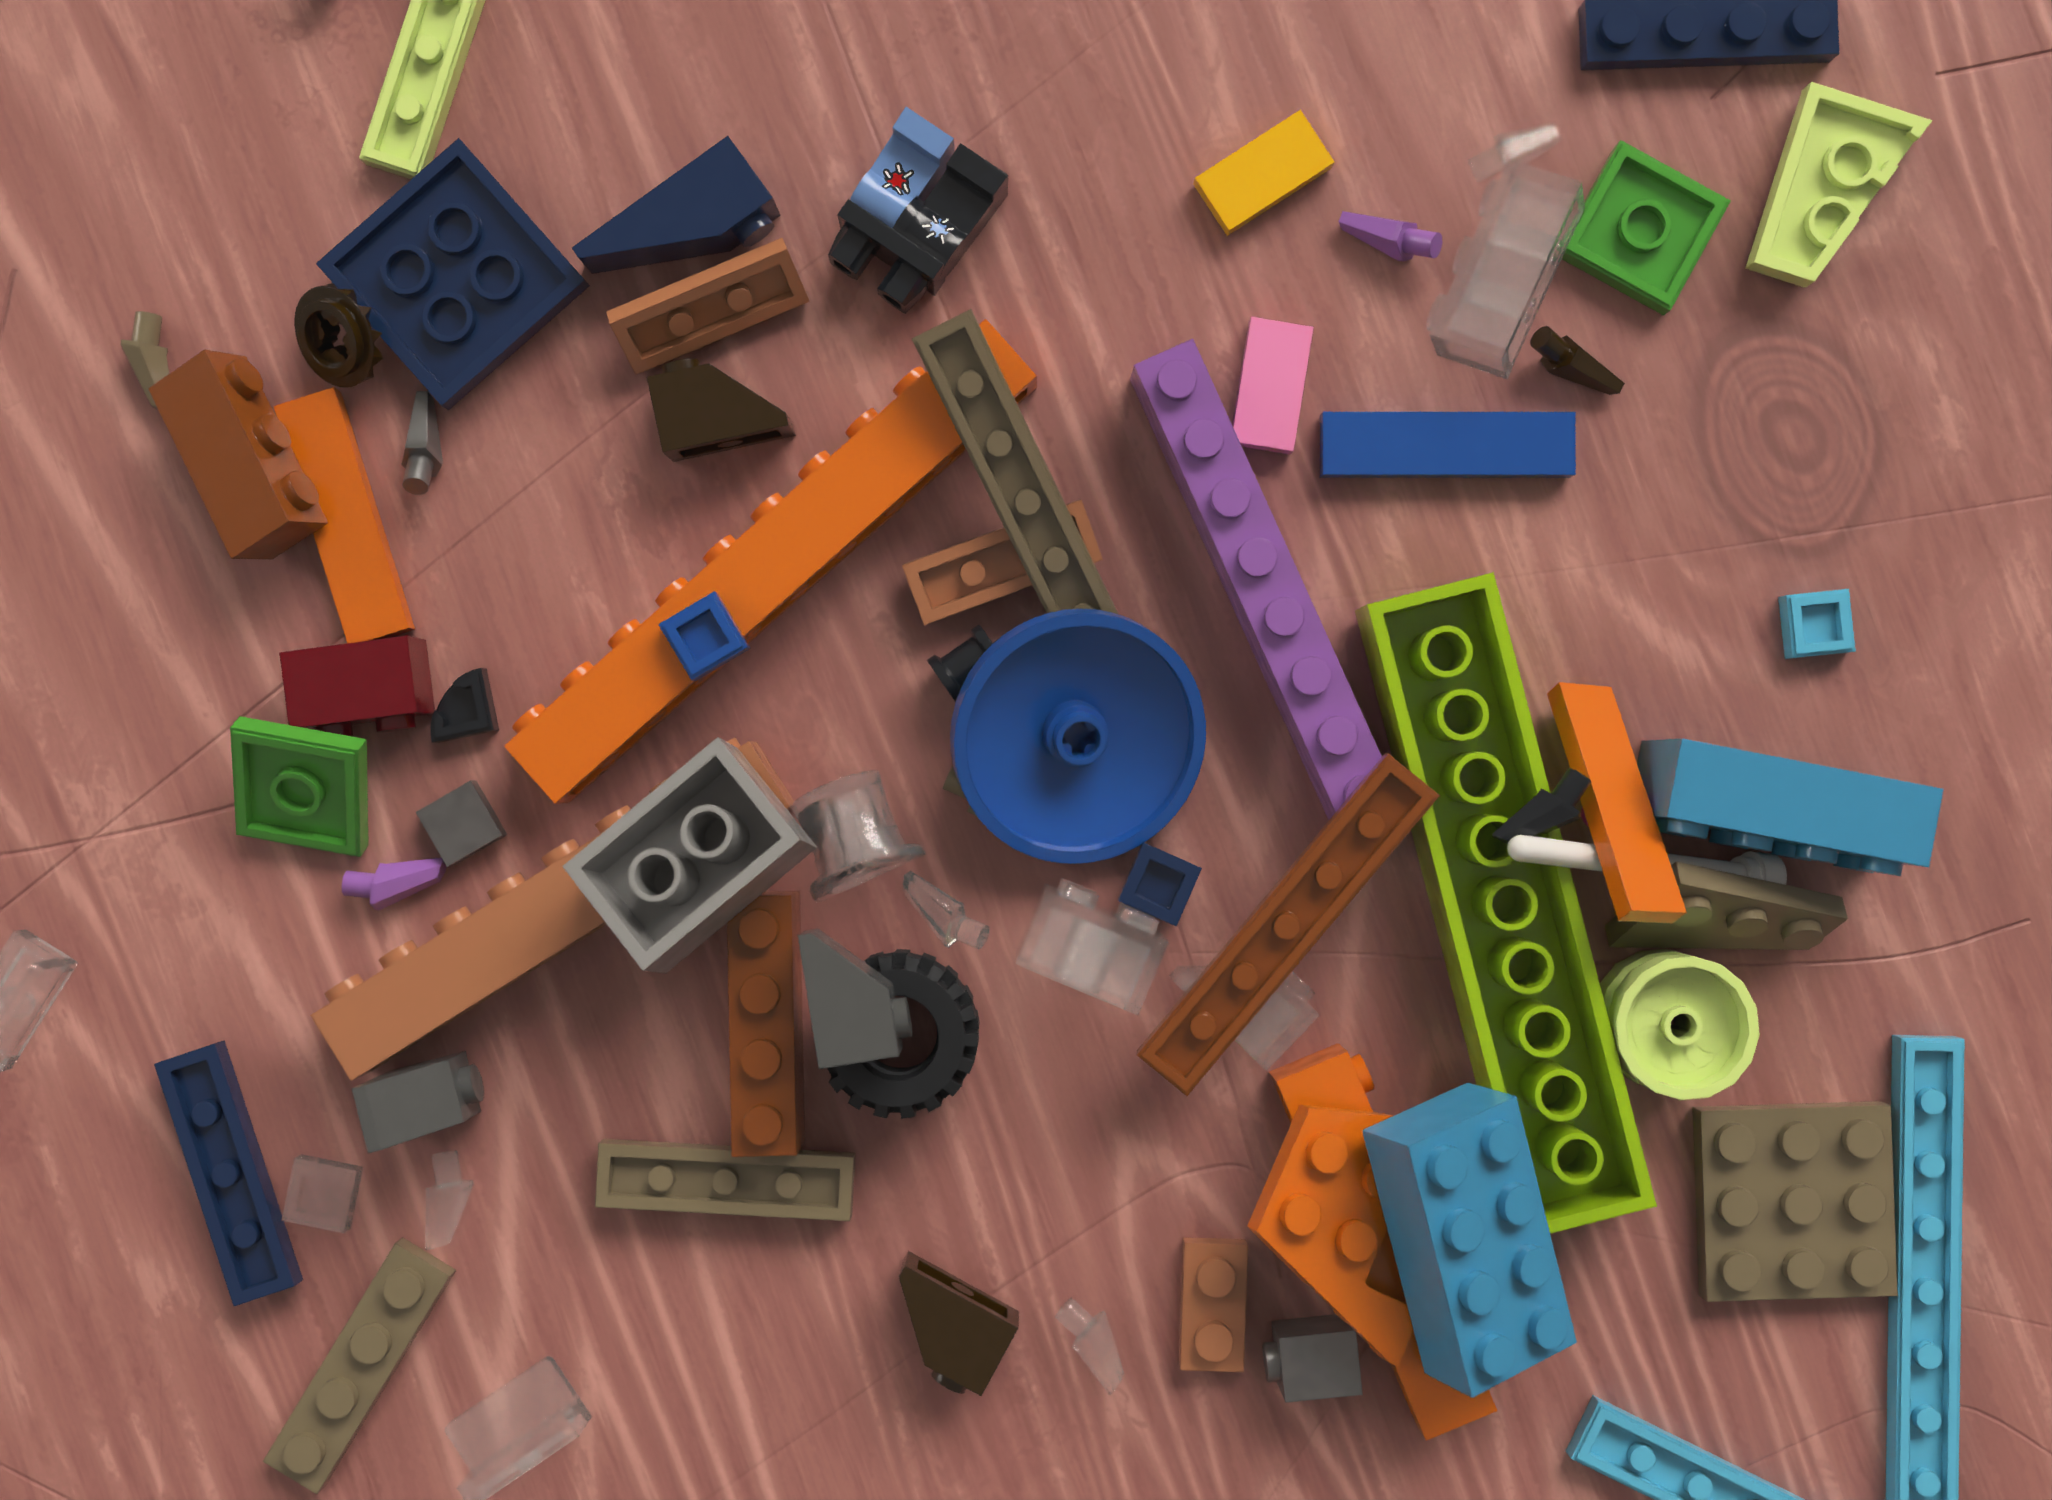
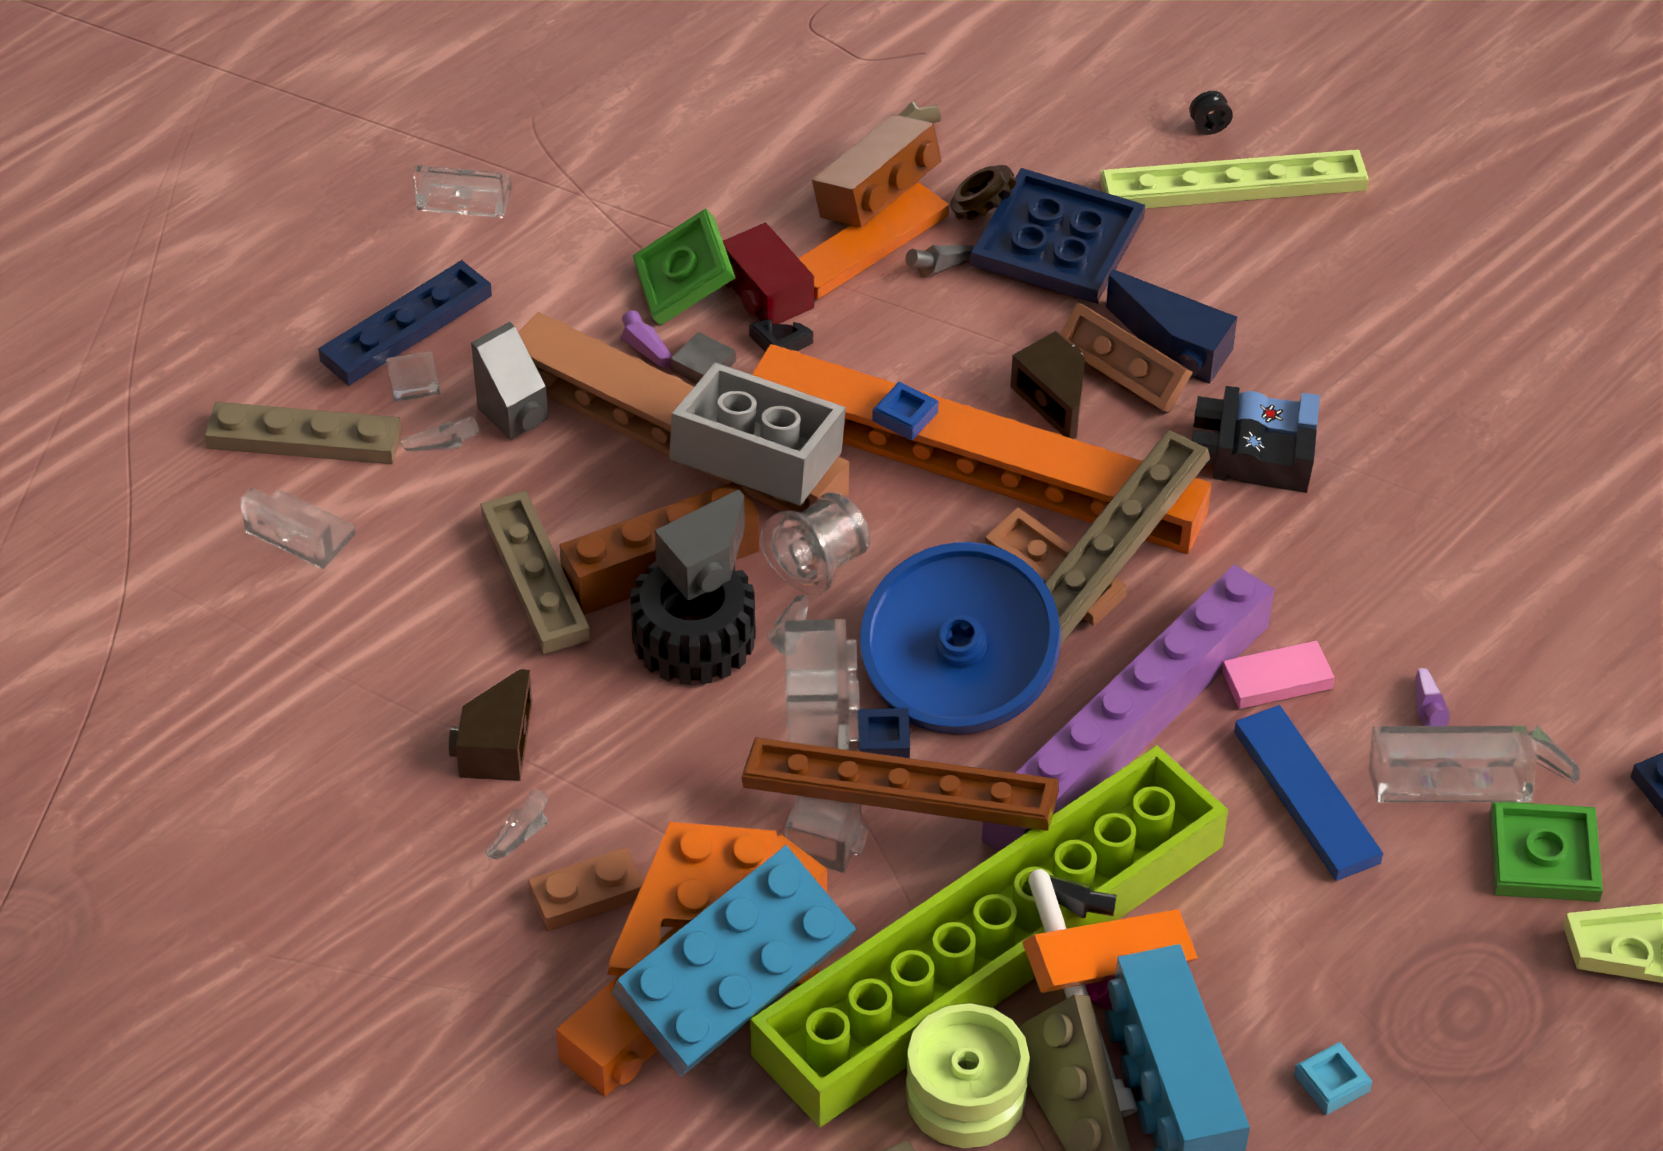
camera: 70 degrees right, 40 degrees down
yellow tile [1193,109,1335,236] -> none
flat silver brick [1262,1314,1363,1403] -> none
dark brown bar [1530,326,1625,395] -> none

